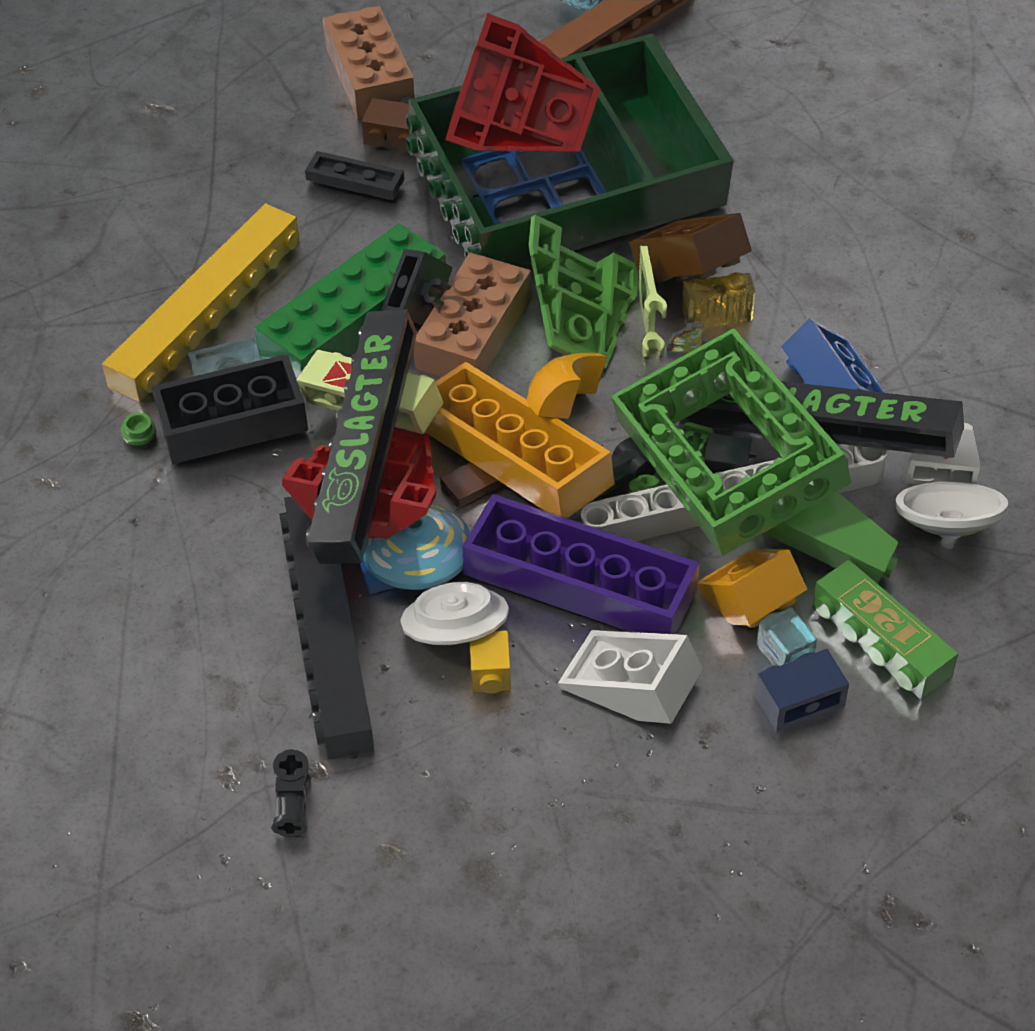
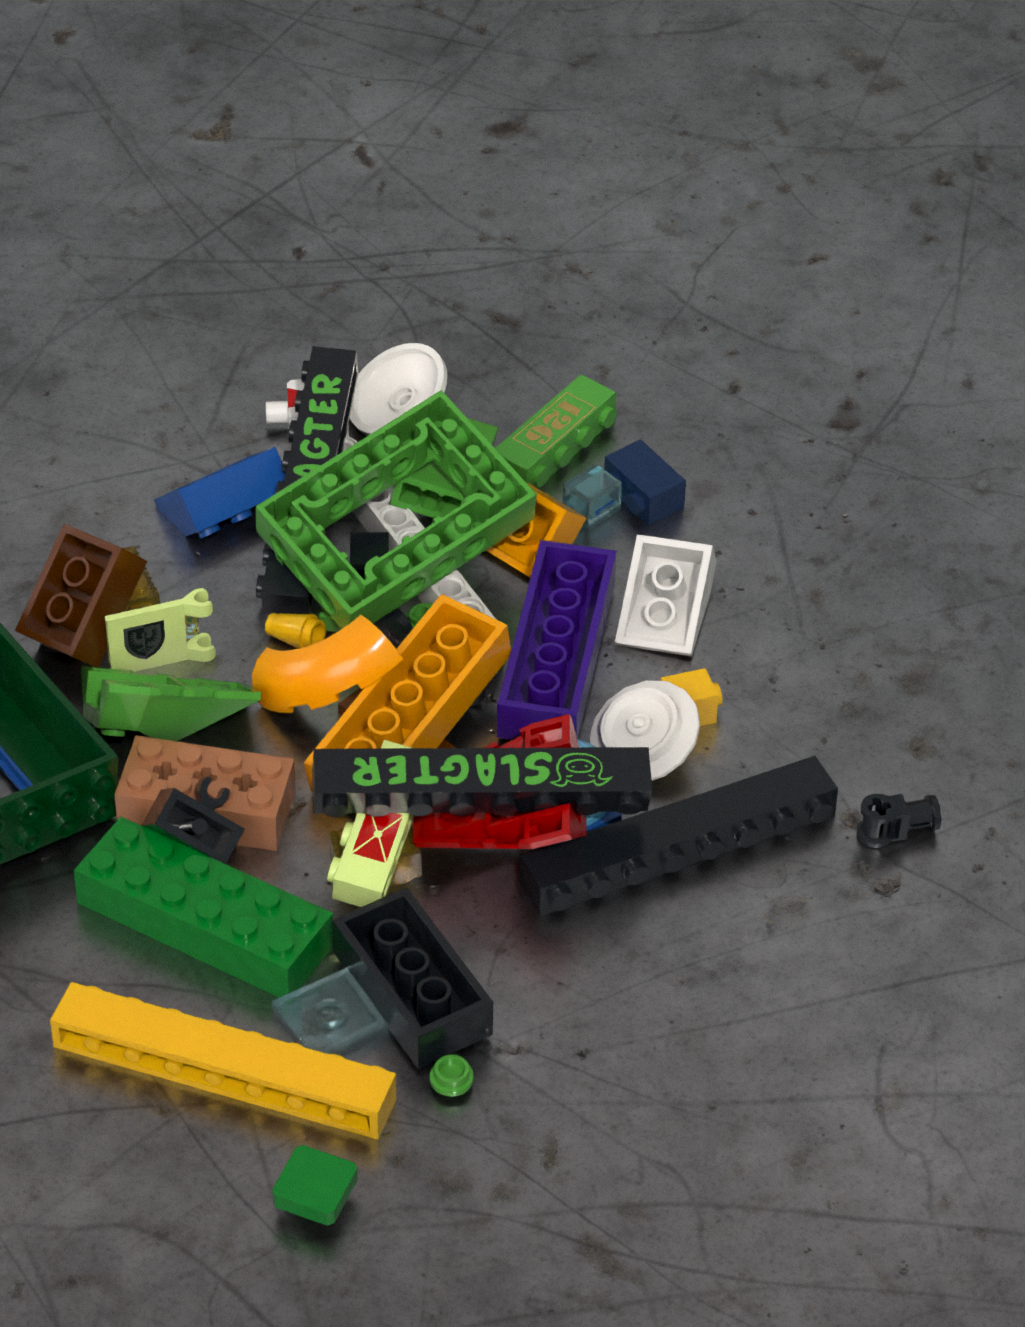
camera: 105 degrees left, 5 degrees down
none -> green piece [272,1145,358,1226]

